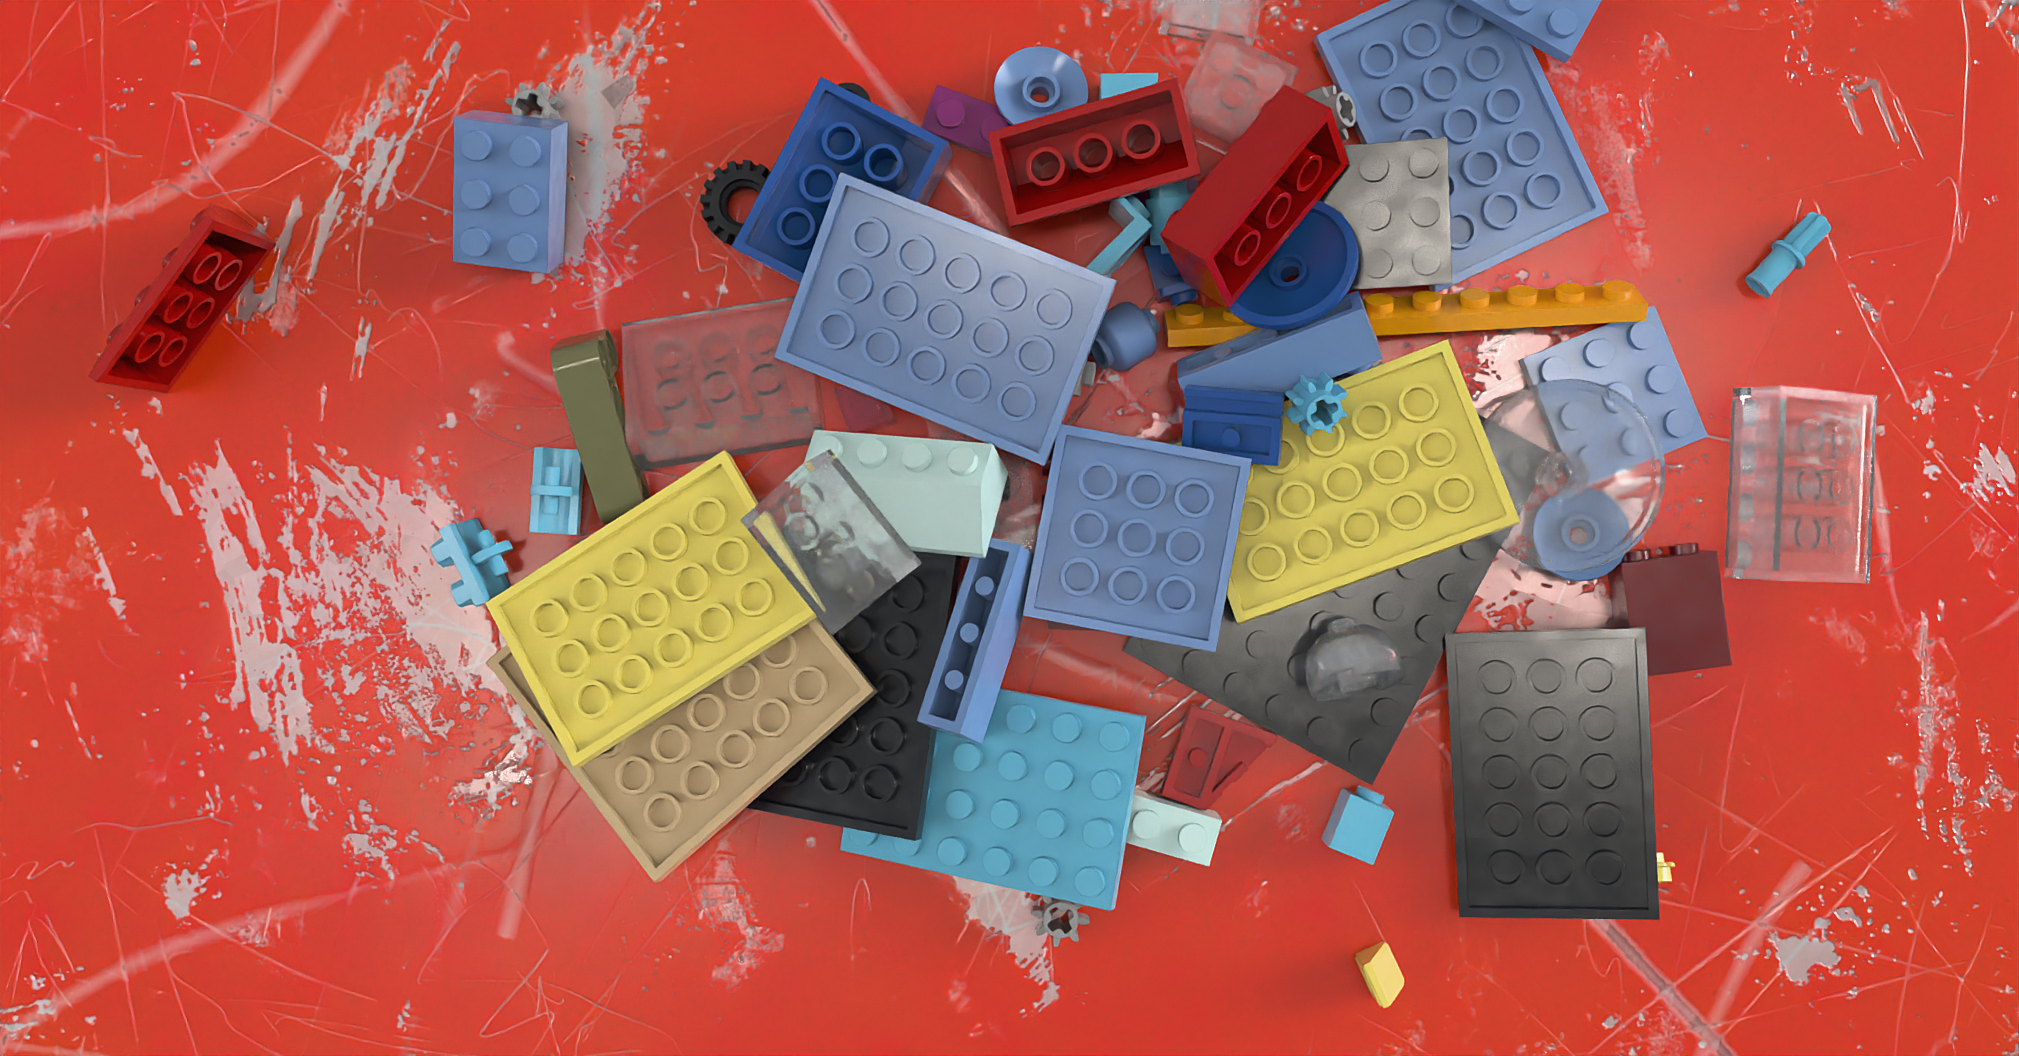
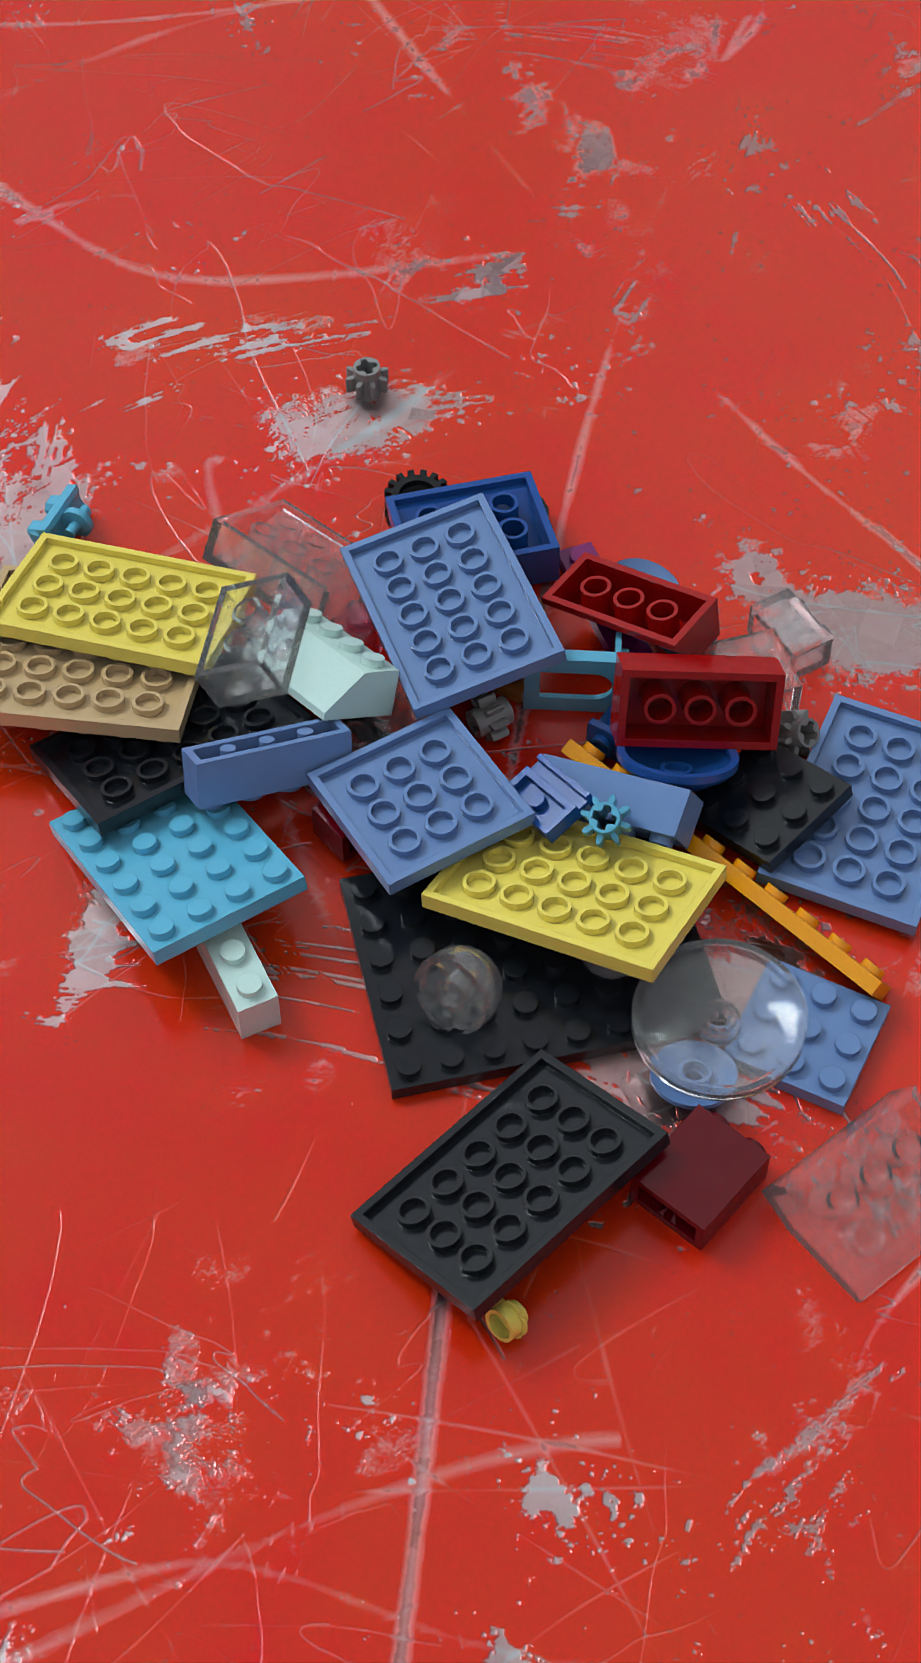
camera: 50 degrees right, 35 degrees down
red slope [88,203,276,393] -> none
medium blue brick [453,109,568,274] -> none
medium azure hips [529,447,584,535] -> none
olive beam [550,328,651,524] -> none
light grey gear [1031,896,1090,947] -> none
medium blue head [1090,302,1159,372] -> none
red wing [1160,704,1278,811] -> none
medium azure brick [1321,785,1395,865] -> none
light yellow slope [1354,942,1404,1009] -> none

